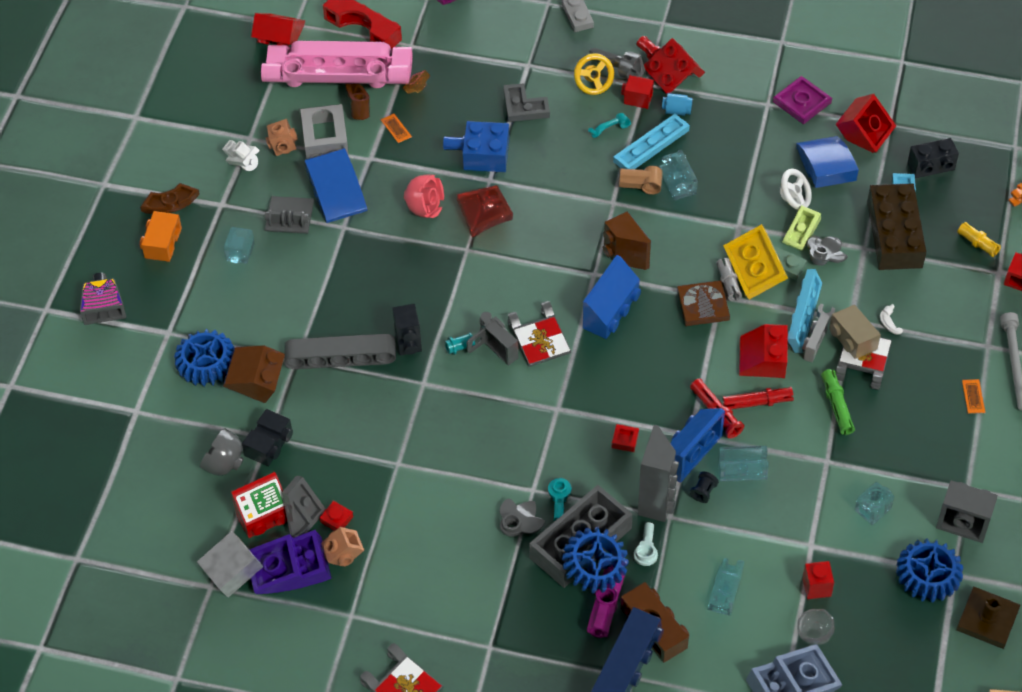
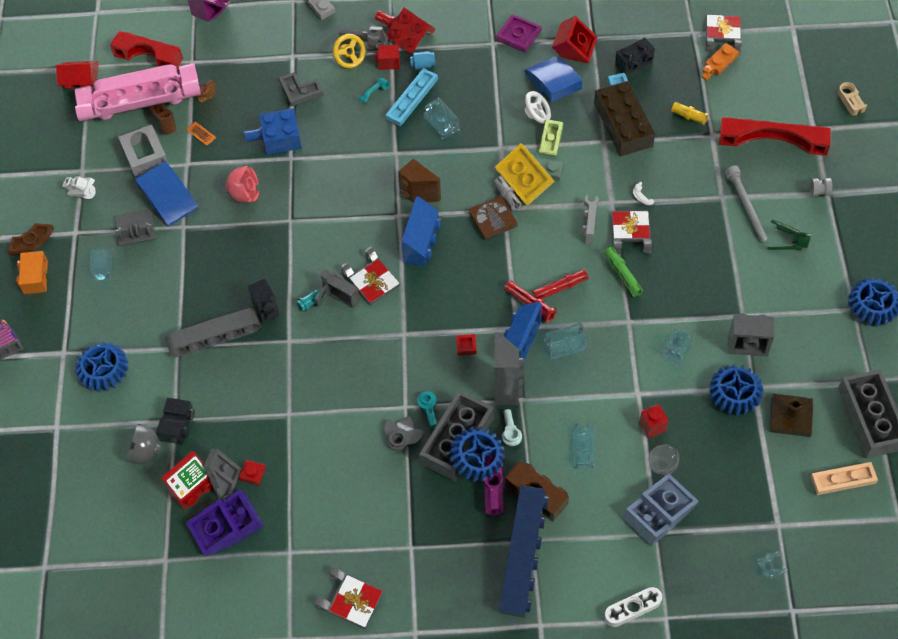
camera: 15 degrees left, 5 degrees up
flat silver piece [197,531,263,597] -> none
reddish brown slope [223,345,285,403] -> none
nougat brick [266,119,298,156] -> none
nougat brick [321,527,364,567] -> none
clear red plate [457,185,513,237] -> none
medium nougat piece [619,166,663,195] -> none
black bush [690,471,719,503] -> none
red slope [739,324,788,378] -> none
medium azure plate [788,269,822,353] -> none
dark grey plate [807,235,848,266] -> none
dark tan brick [829,304,881,359] -> none
sticker [962,379,986,414] -> none

